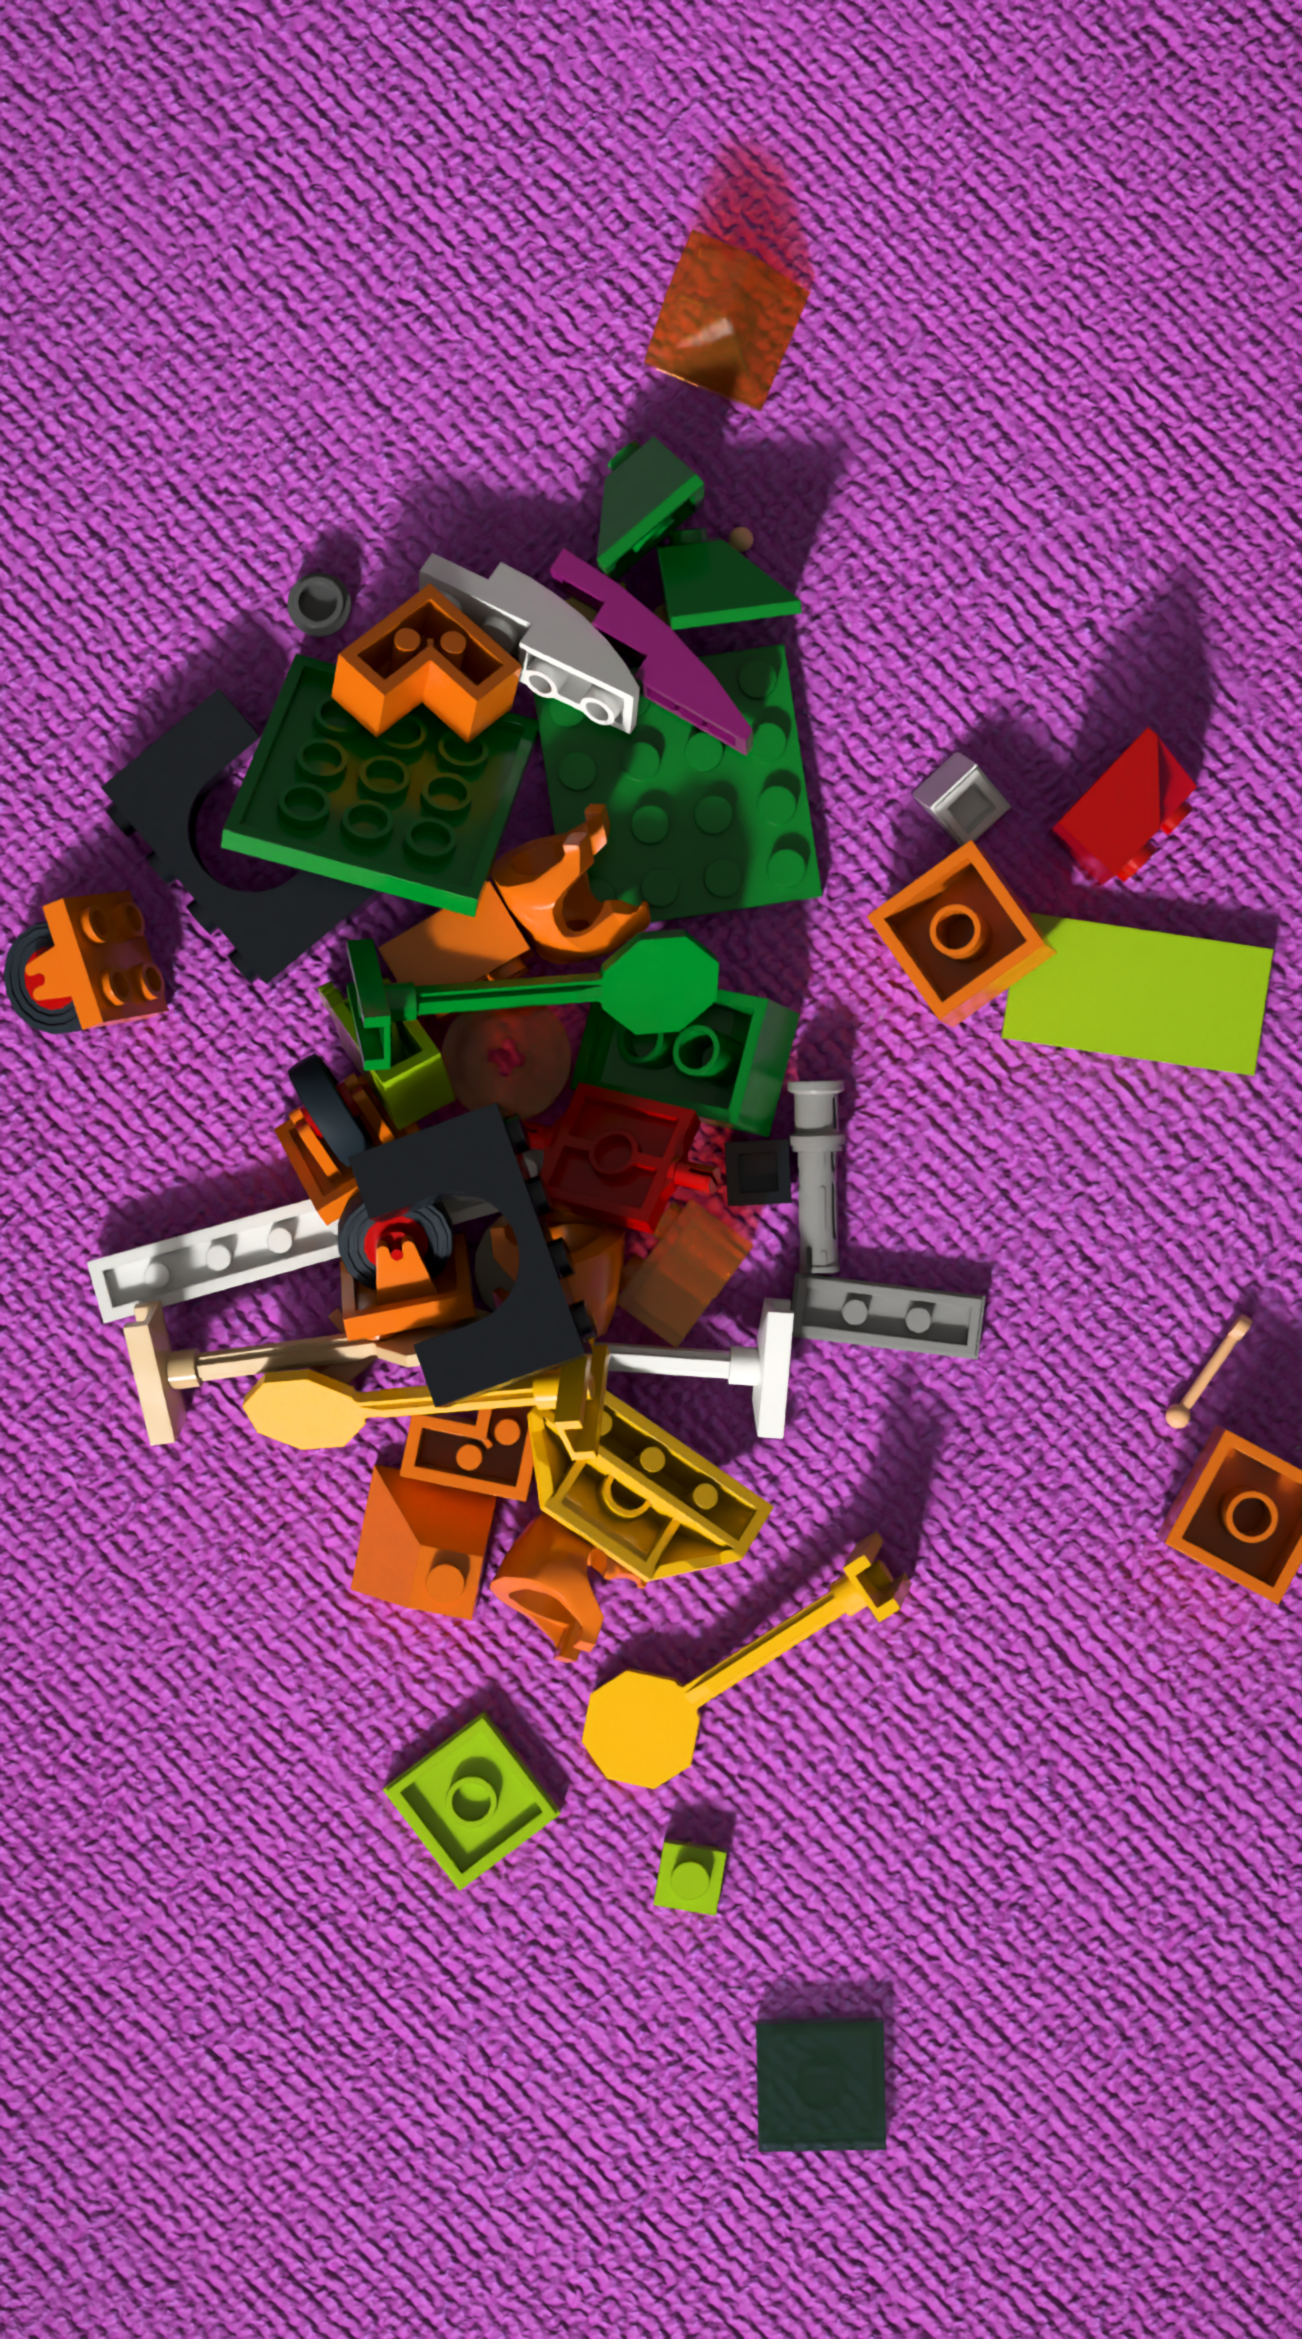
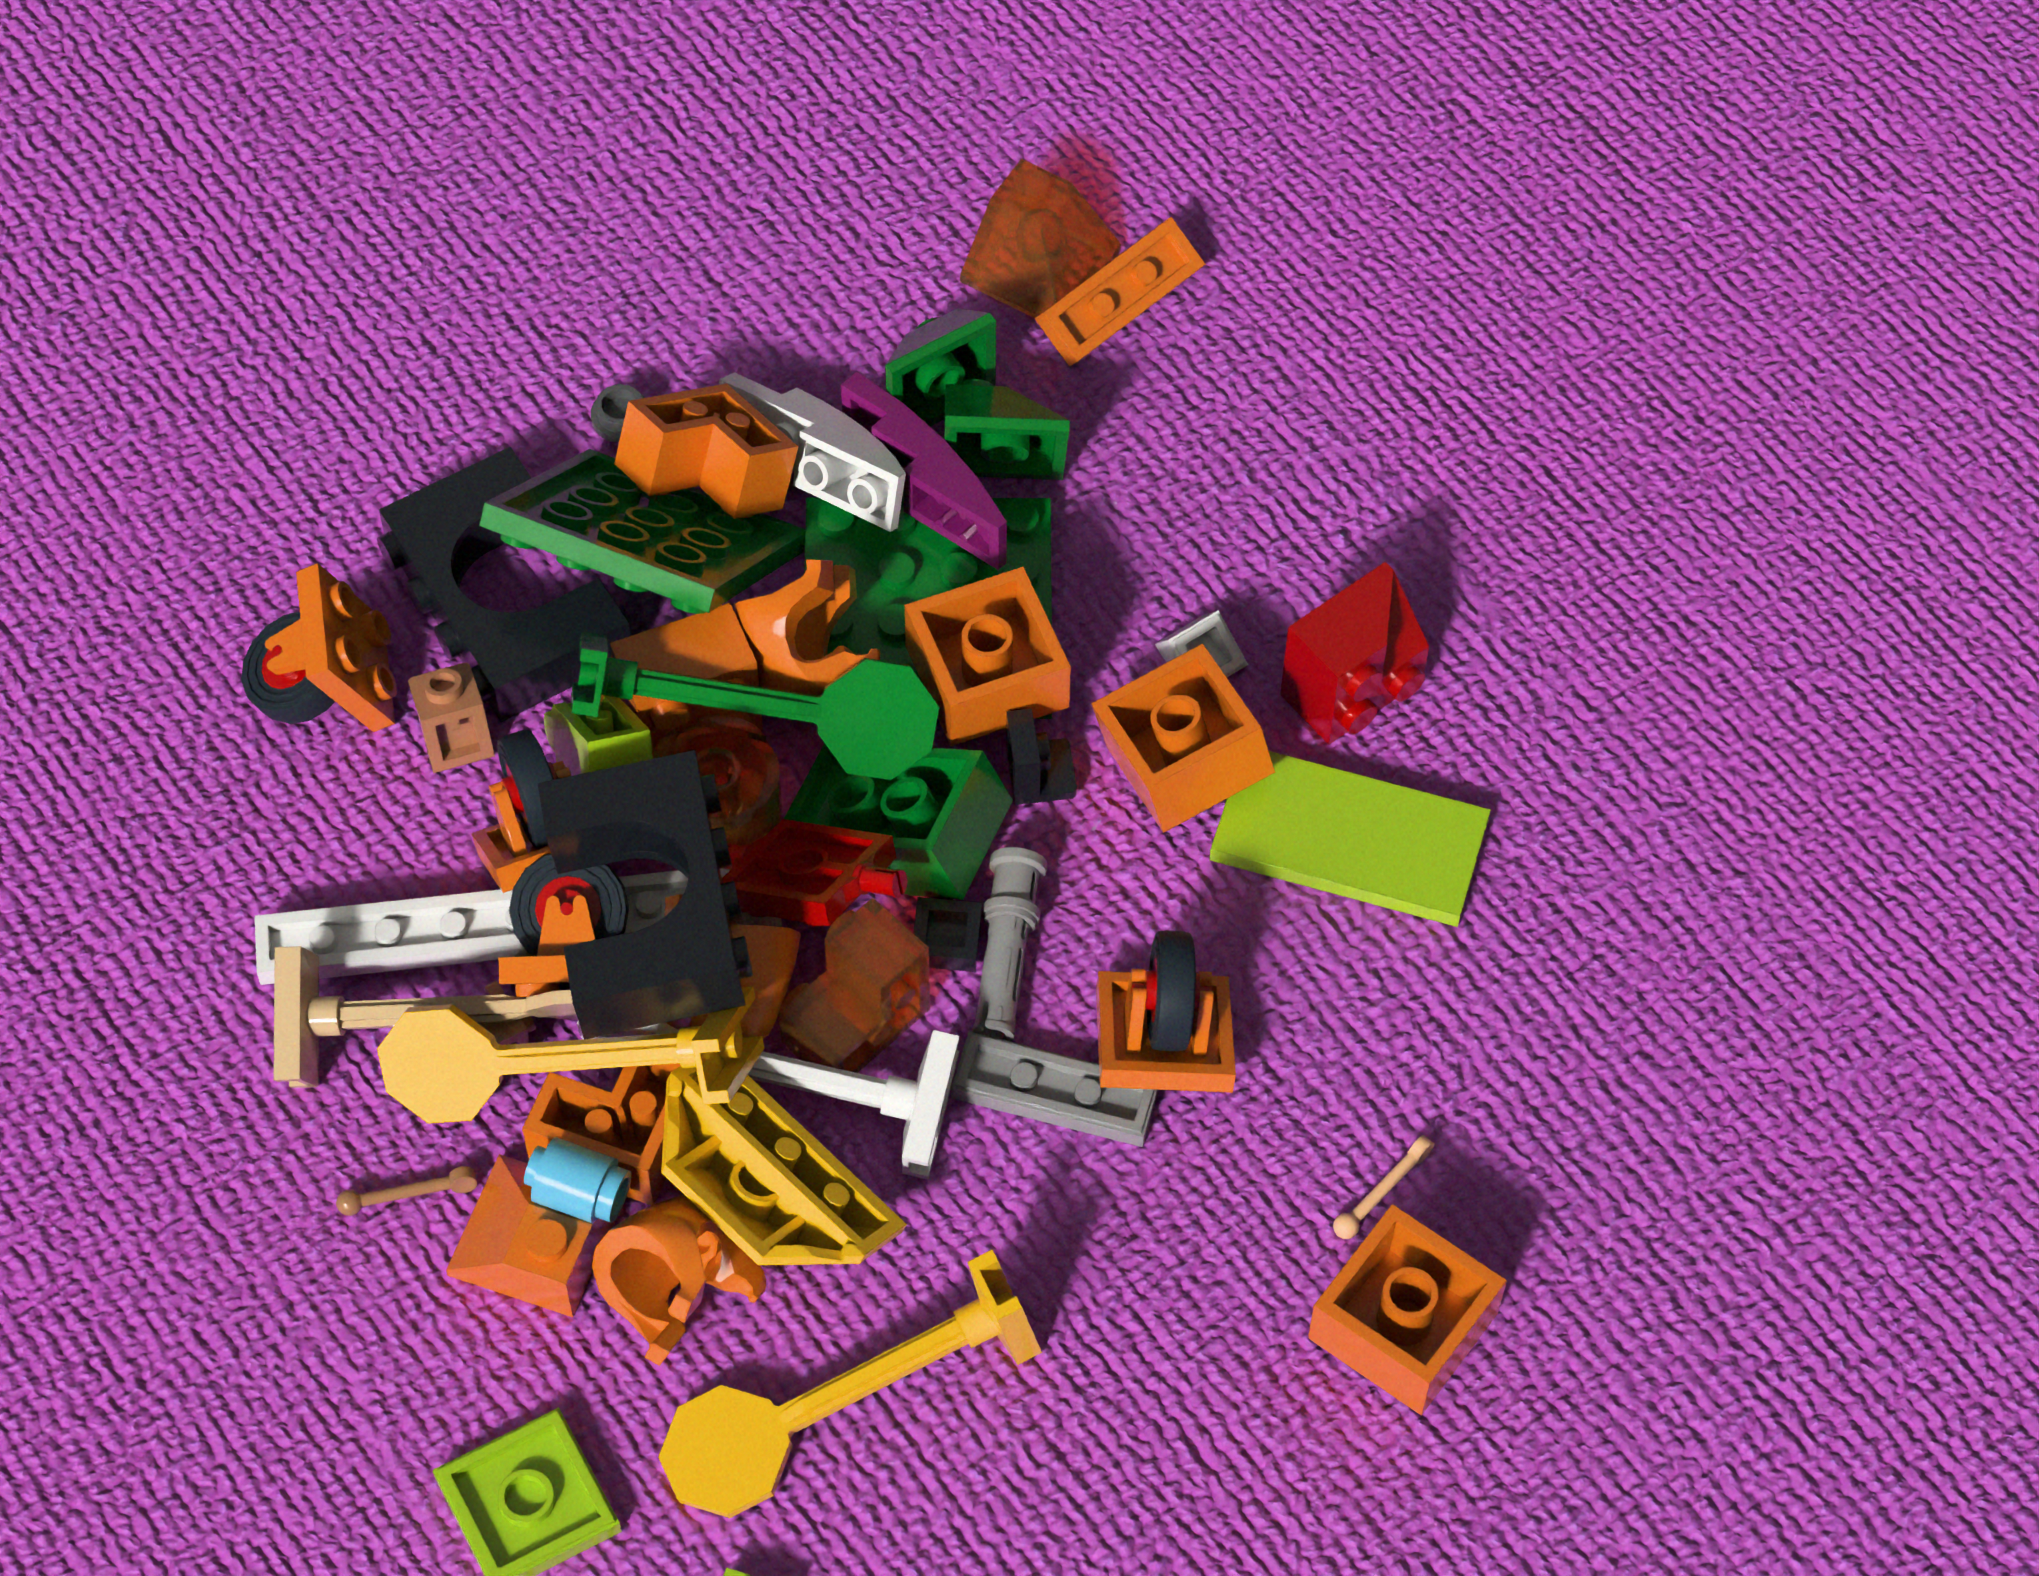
camera: 10 degrees right, 30 degrees down
none -> medium nougat hinge [336,1166,477,1216]
none -> nougat bracket [408,663,495,773]
none -> medium azure brick [524,1137,632,1224]
none -> orange brick [904,567,1071,746]
none -> black bracket [1006,709,1077,805]
none -> orange plate [1034,217,1206,367]
none -> orange plate [1096,930,1236,1093]

